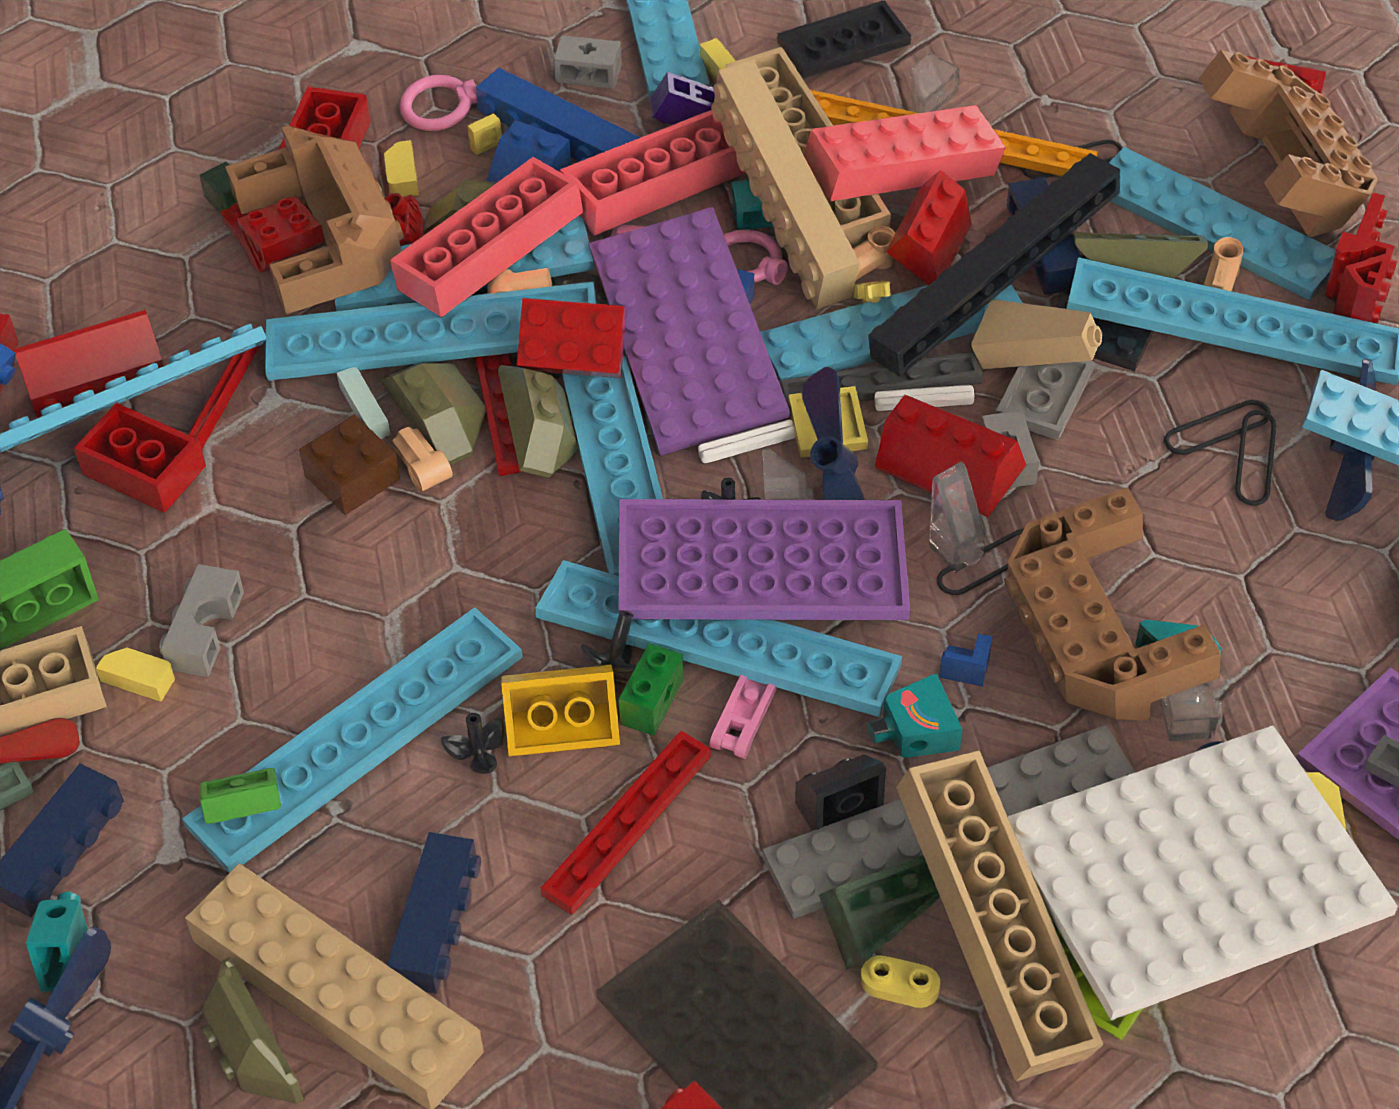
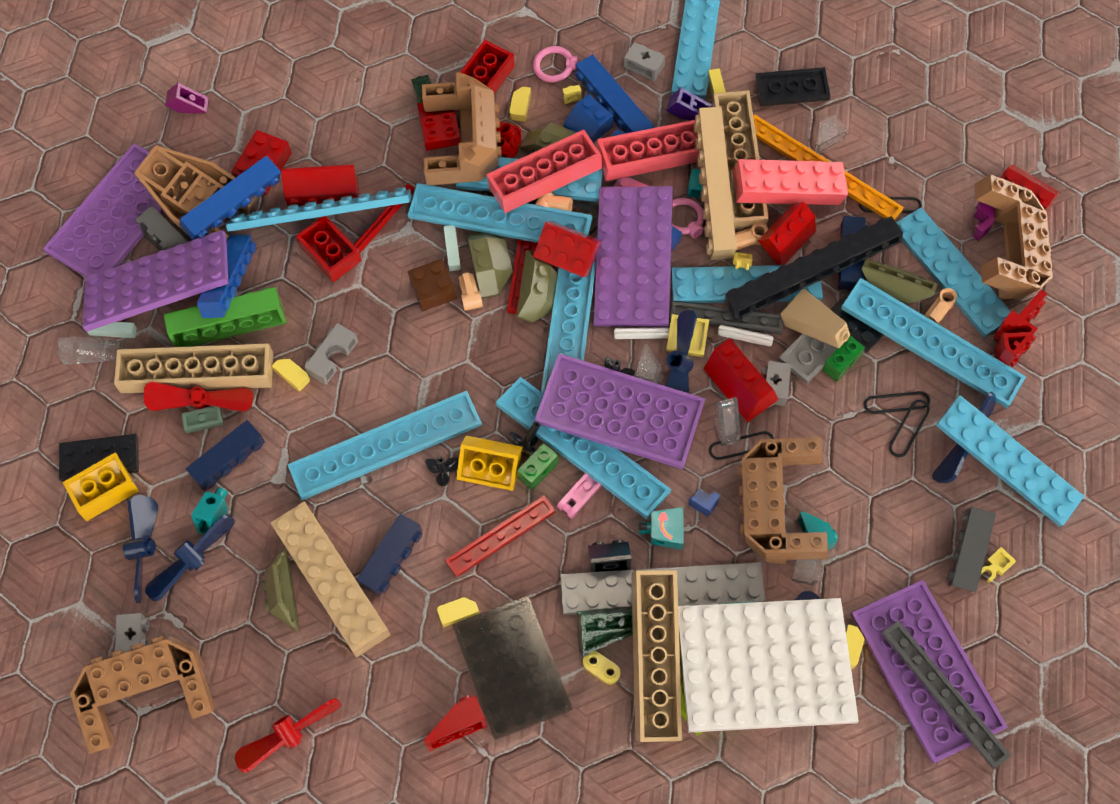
camera: 20 degrees right, 15 degrees up
bright green slope [199,768,281,824] -> none
none -> light yellow piece [437,597,480,628]
none -> green brick [823,336,865,382]
none -> magenta slope [973,202,995,241]

